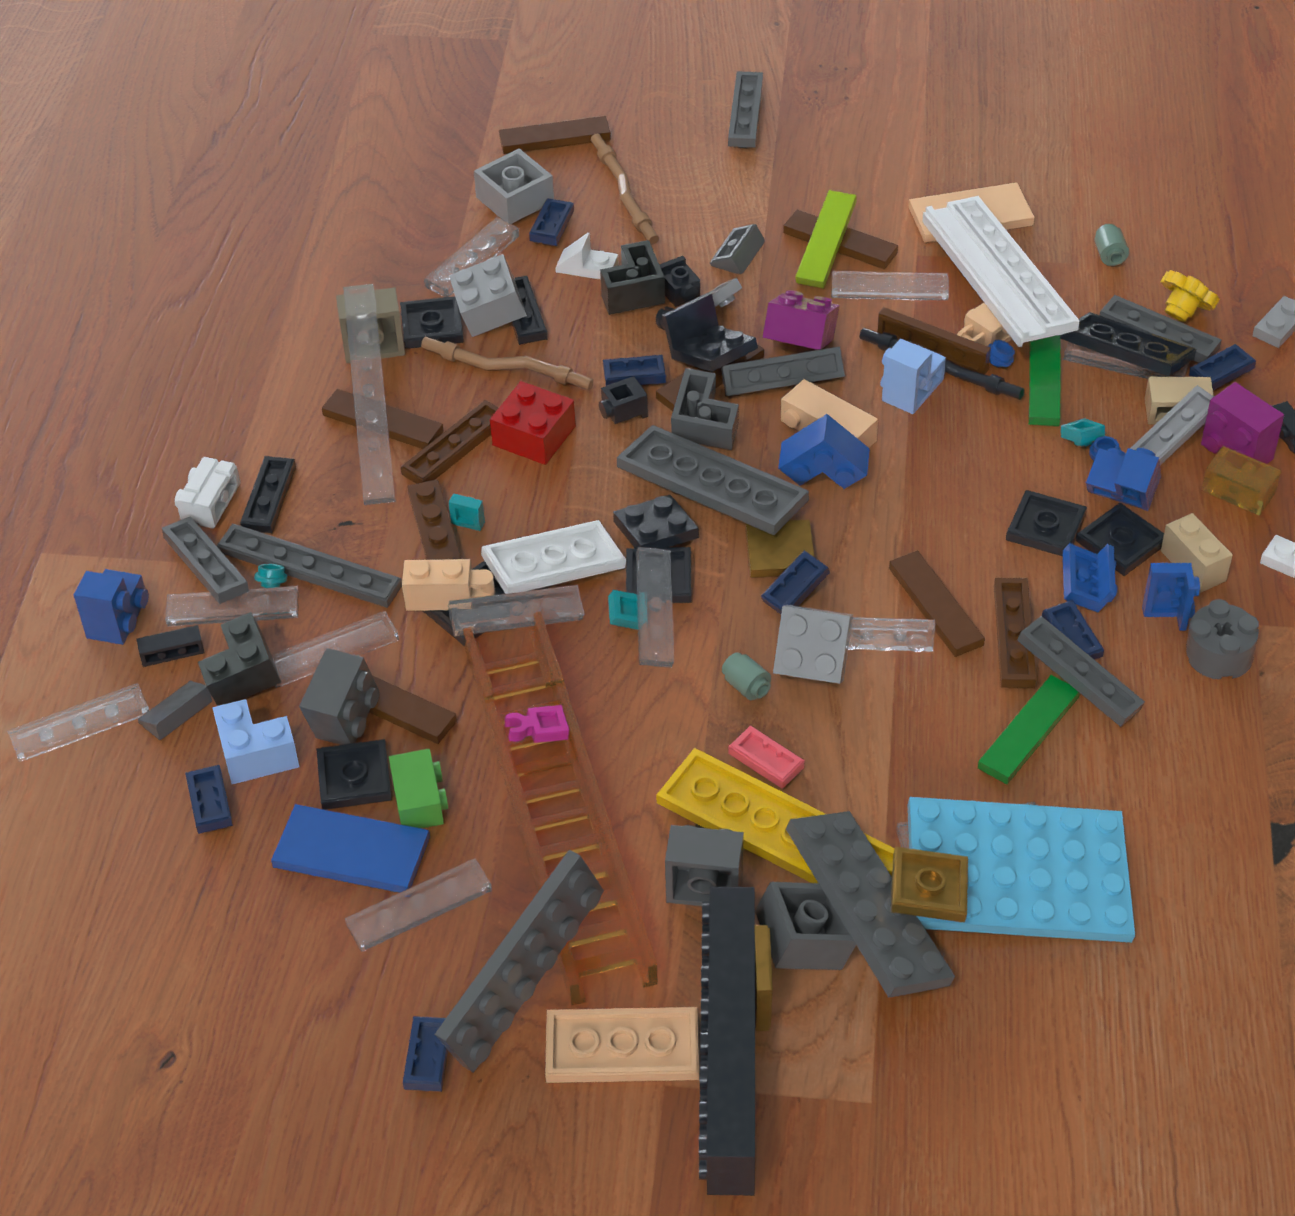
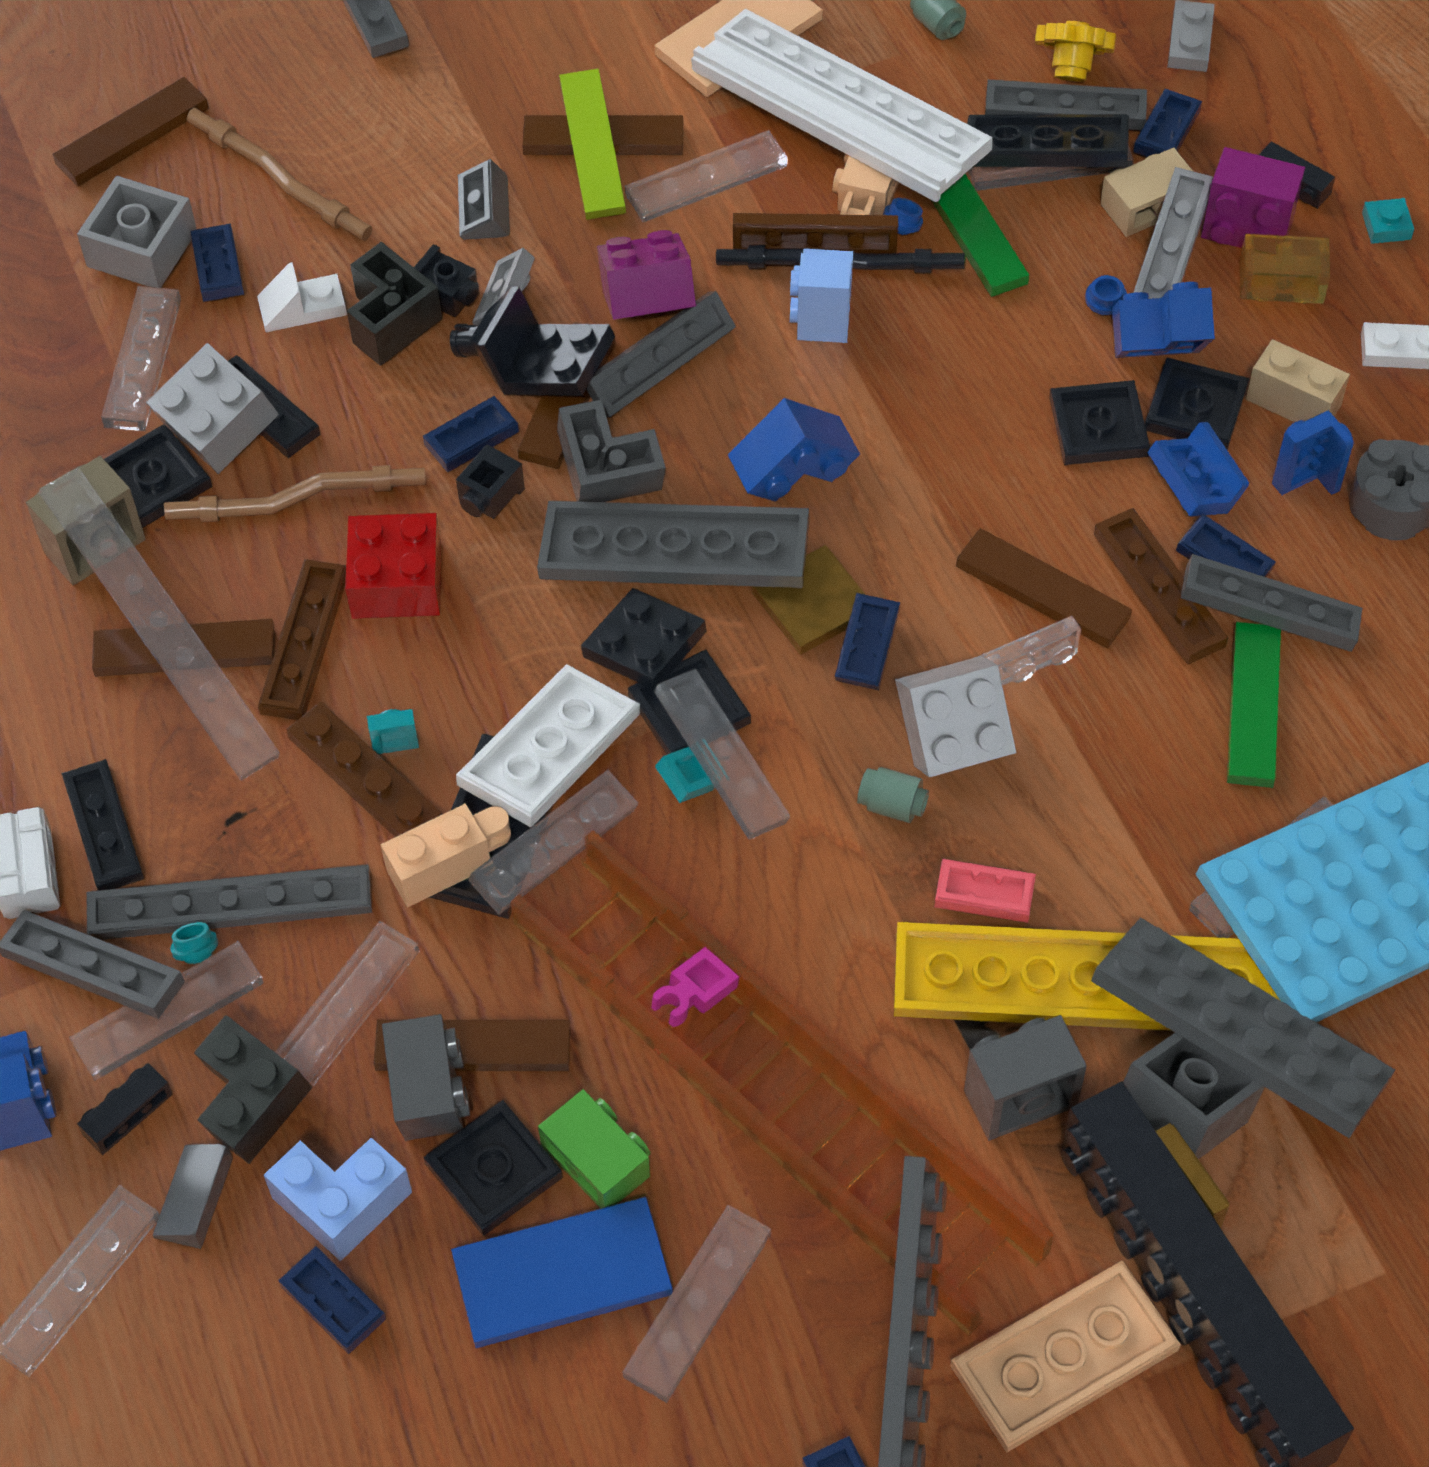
camera: 30 degrees left, 10 degrees up
light nougat brick [781,379,878,448] -> none
pearl gold tile [891,847,968,923] -> none
teal plate [1061,418,1105,446] -> none

